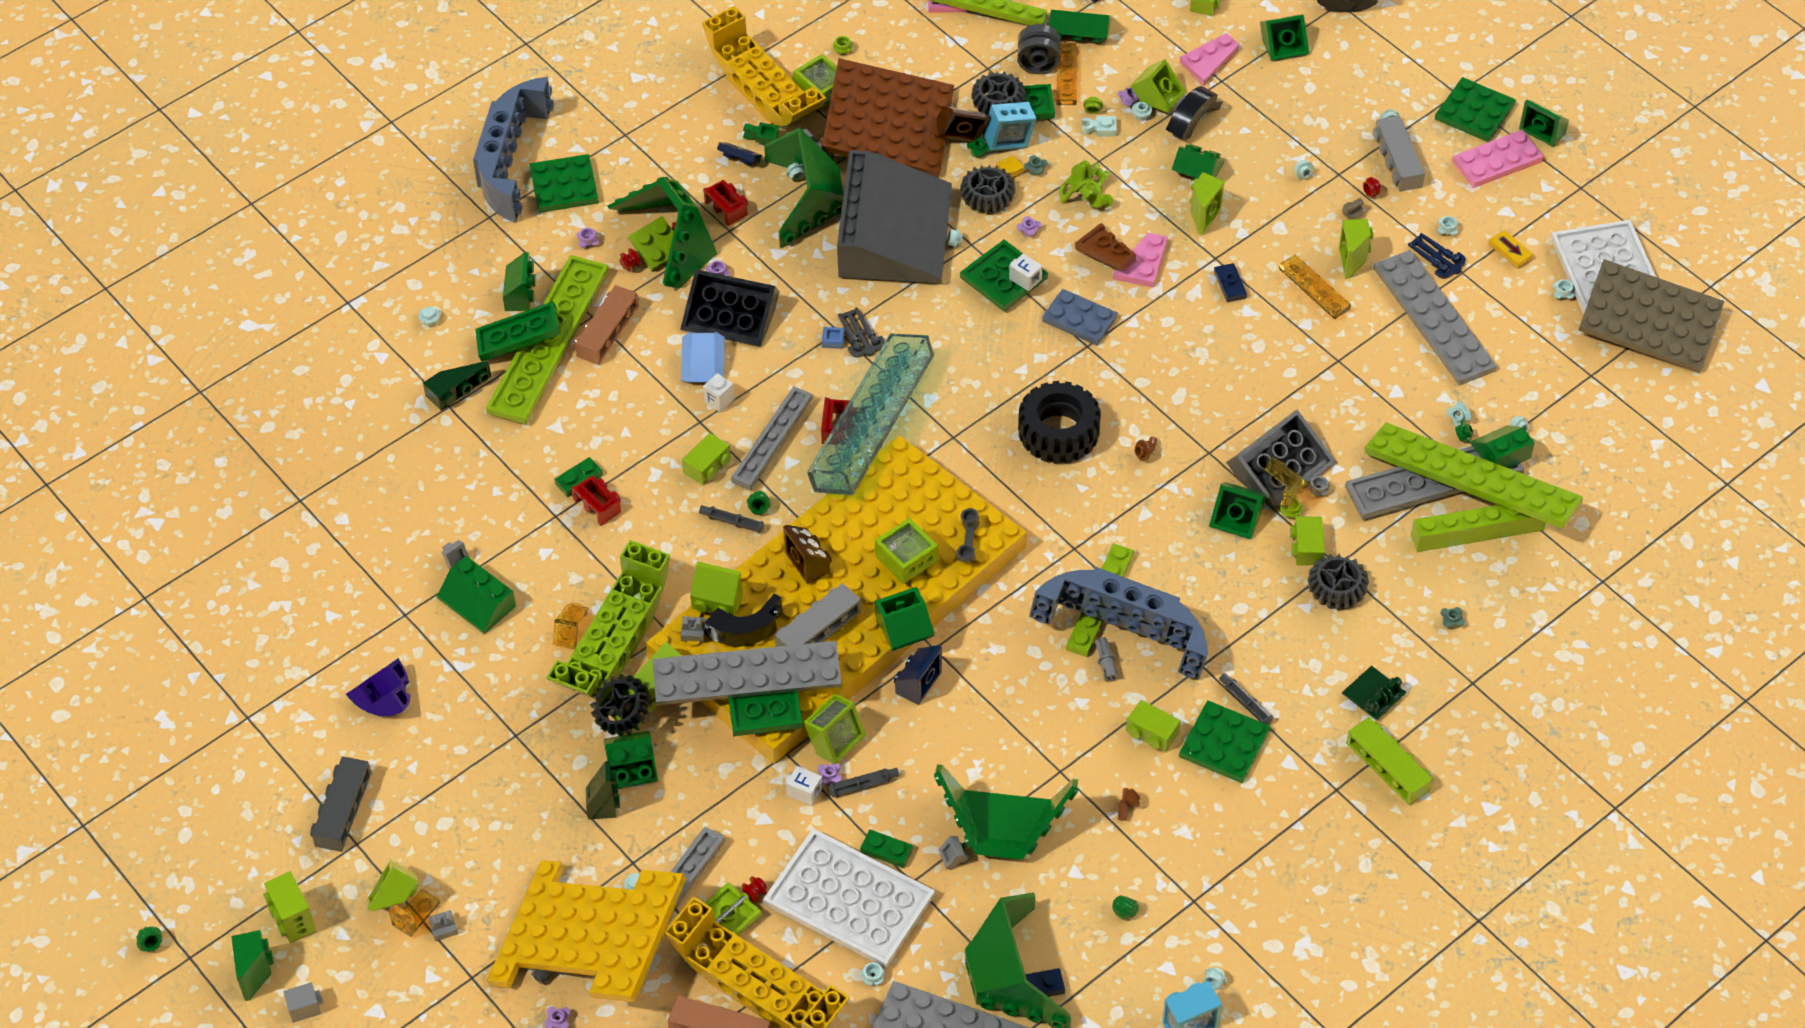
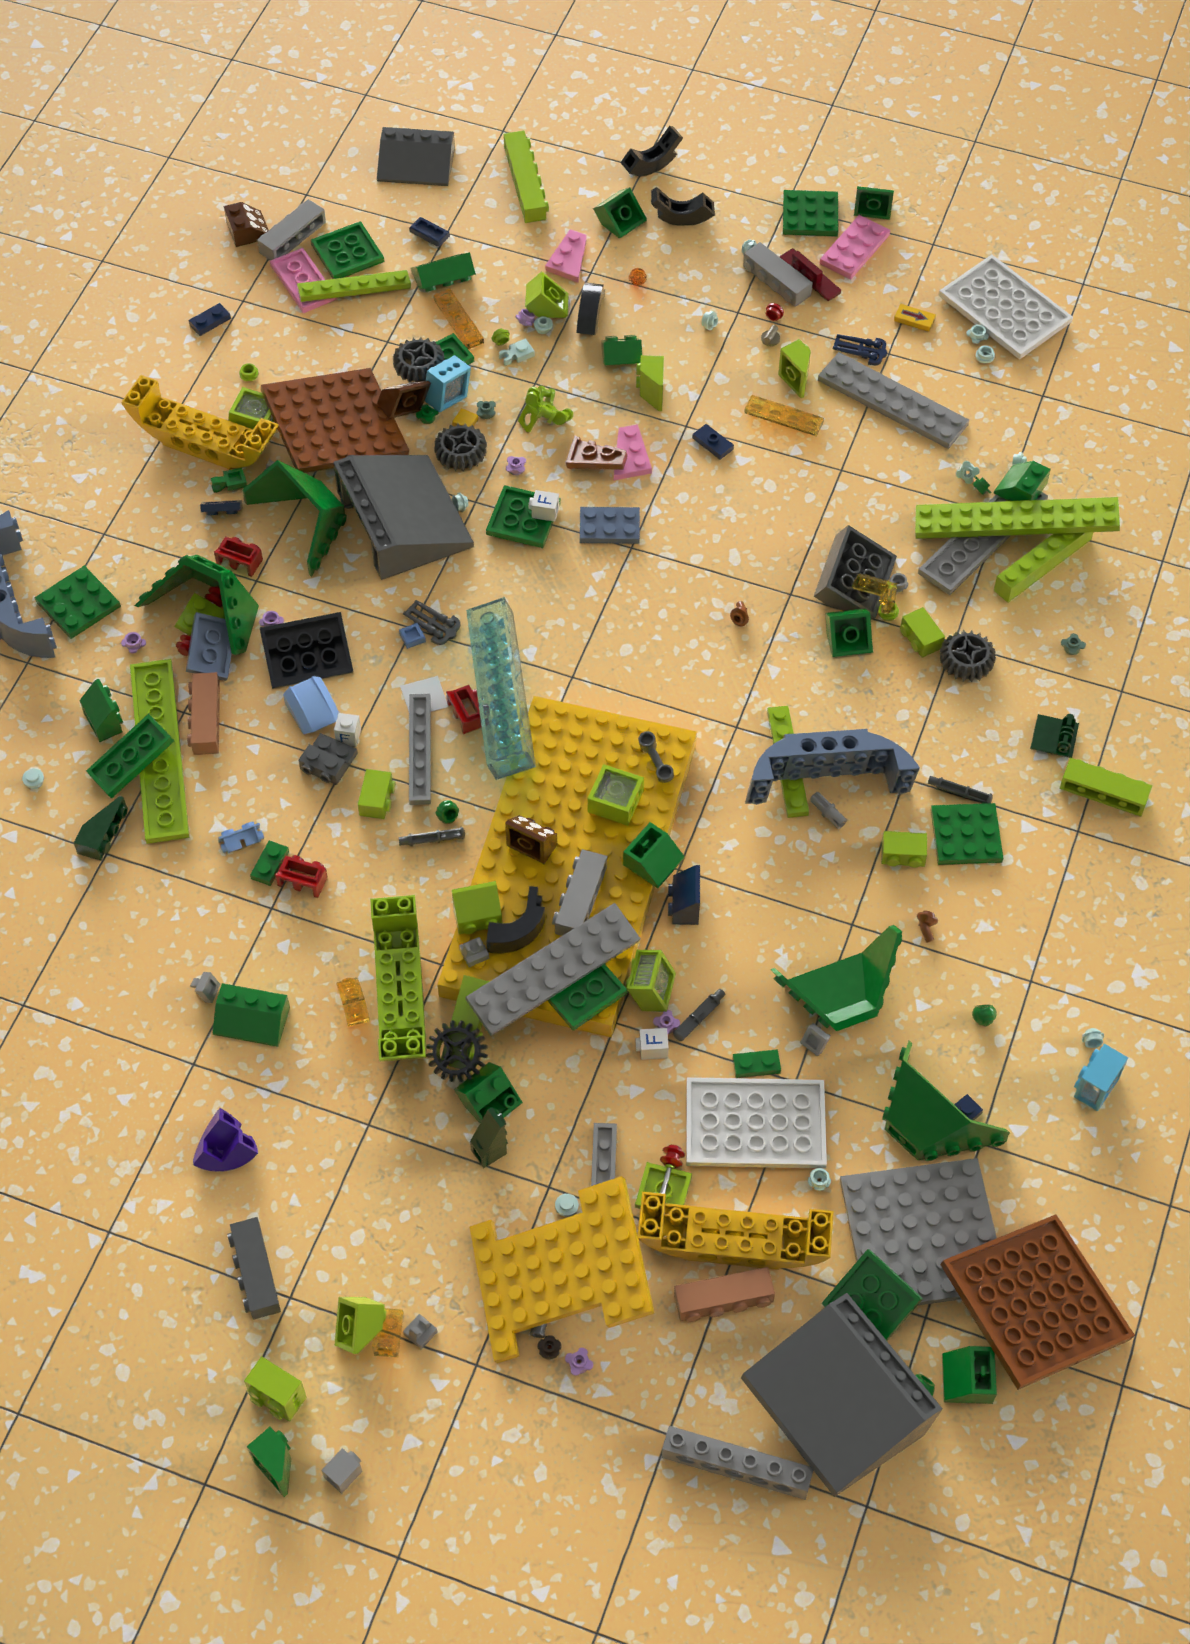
camera: 30 degrees left, 5 degrees up
green piece [136,926,162,952] -> none
light aqua plate [786,163,805,181] -> none
dark grey wheel [1017,24,1061,74] -> none
black tyre [1018,381,1101,464] -> none
light aqua plate [1437,216,1458,236] -> none
dark tan plate [1578,259,1725,373] -> none
none -> sand blue plate [186,612,232,681]
none -> light blue hinge [218,822,264,853]
none -> dark grey plate [298,733,358,785]
none -> white sticker [400,676,448,712]
none -> dark brown plate [537,1335,562,1359]
none -> clear orange plate [629,268,647,286]
none -> black arch [651,187,715,226]
none -> dark red bracket [780,248,841,301]
none -> light aqua plate [975,345,995,364]

